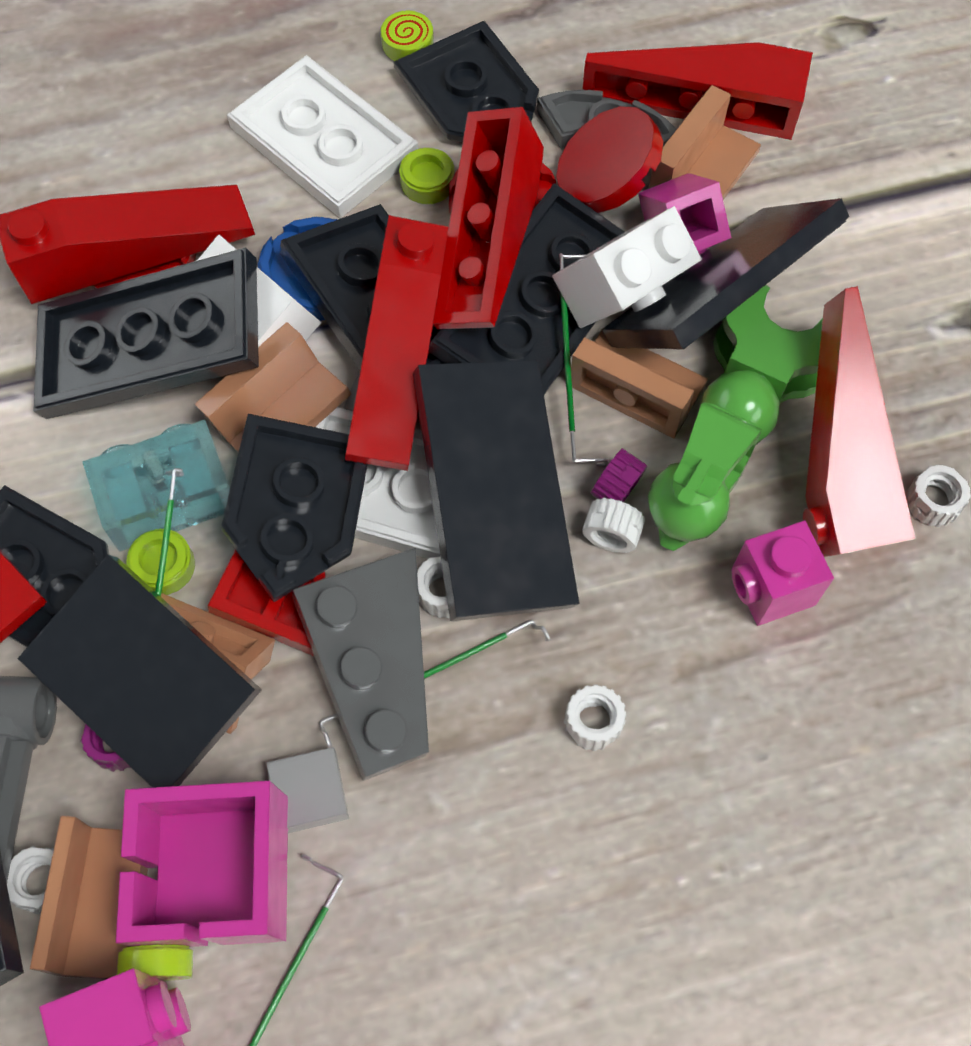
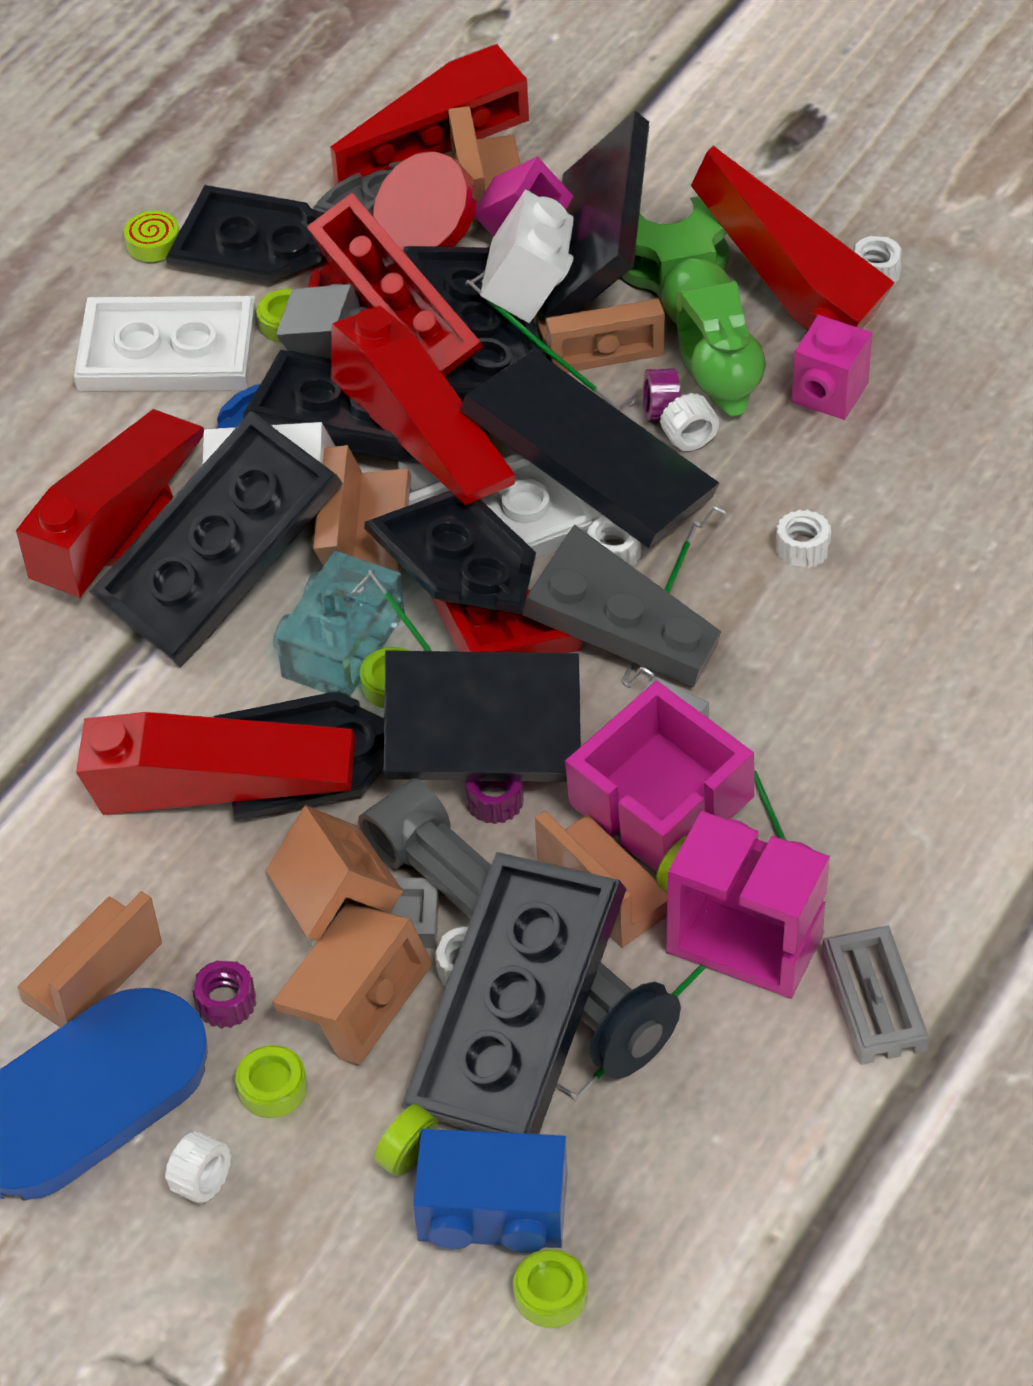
camera: 40 degrees left, 15 degrees down
none -> brick [276,284,369,359]

